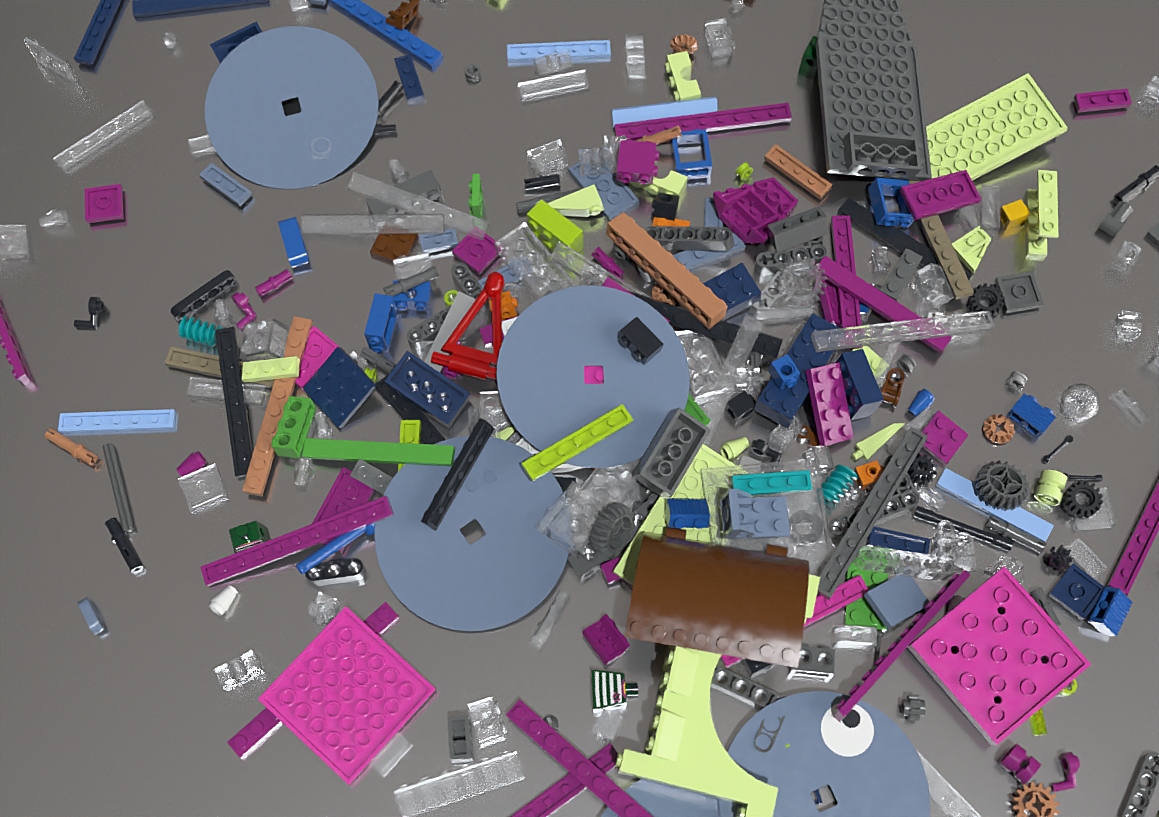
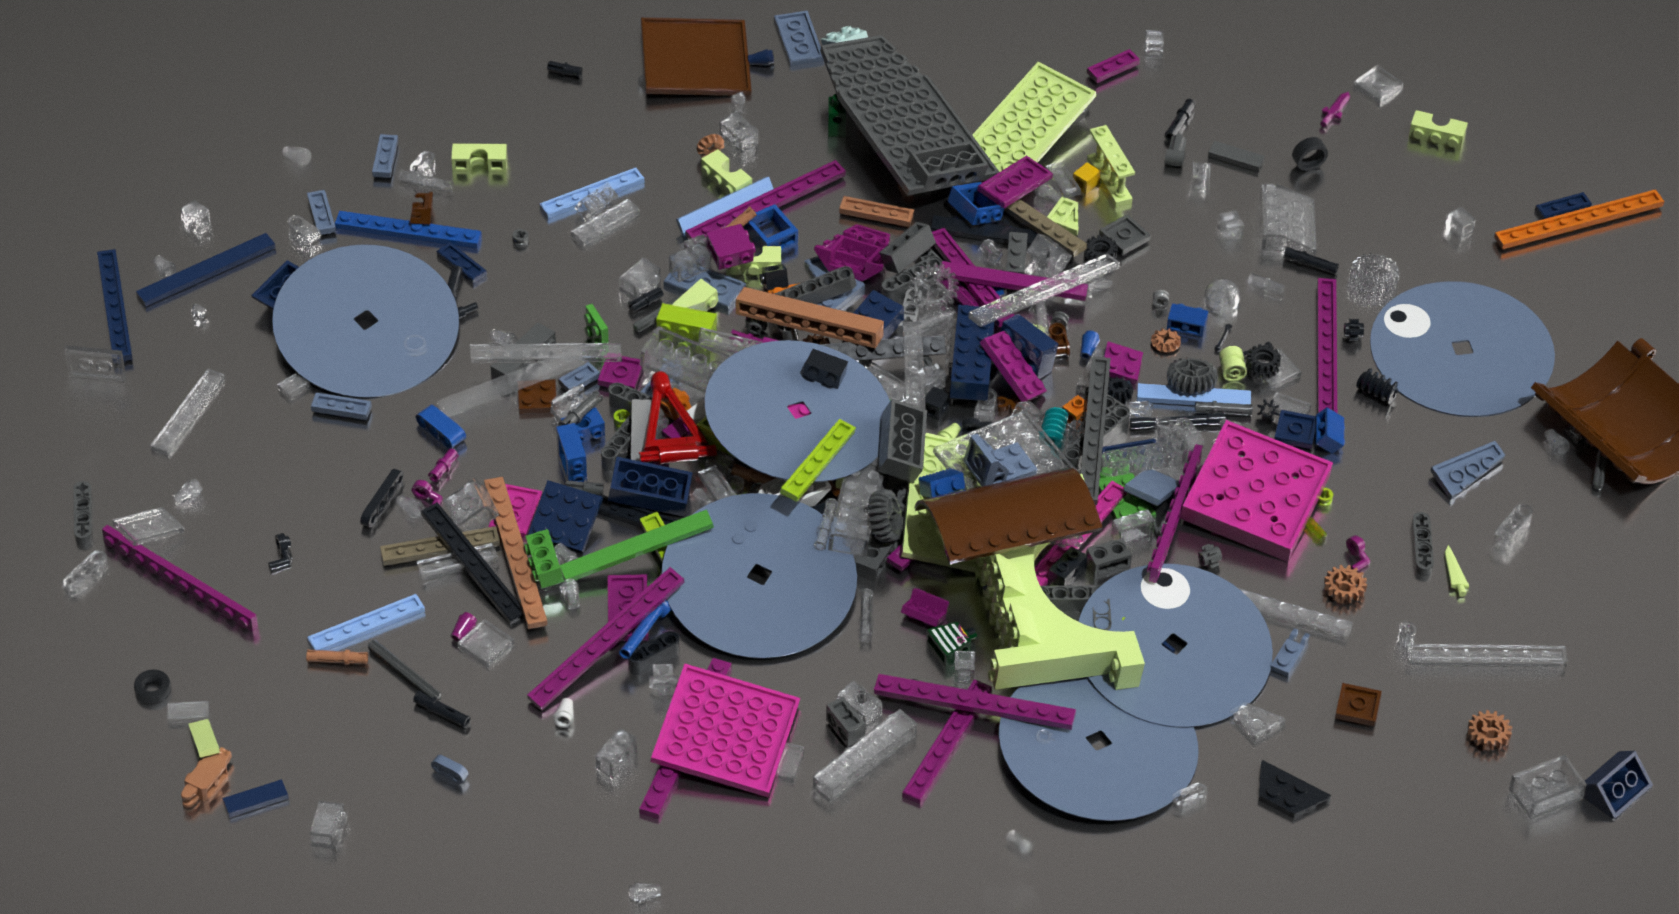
camera: 30 degrees left, 20 degrees down
magenta plate [84,184,124,223] -> none
teal piece [179,316,223,347] -> none
dark green torso [229,521,271,553] -> none
yellowish green plate [242,356,300,383] -> none
dark grey hinge [350,459,393,495] -> none
black plate [421,418,495,531] -> none
clear beam [625,34,645,79] -> none
teal plate [730,470,812,496] -> none
lime bush [735,162,753,180] -> none
blue brick [768,354,800,390] -> none
yellowish green bar [851,423,905,461] -> none
magenta wheel [999,743,1041,784] -> none

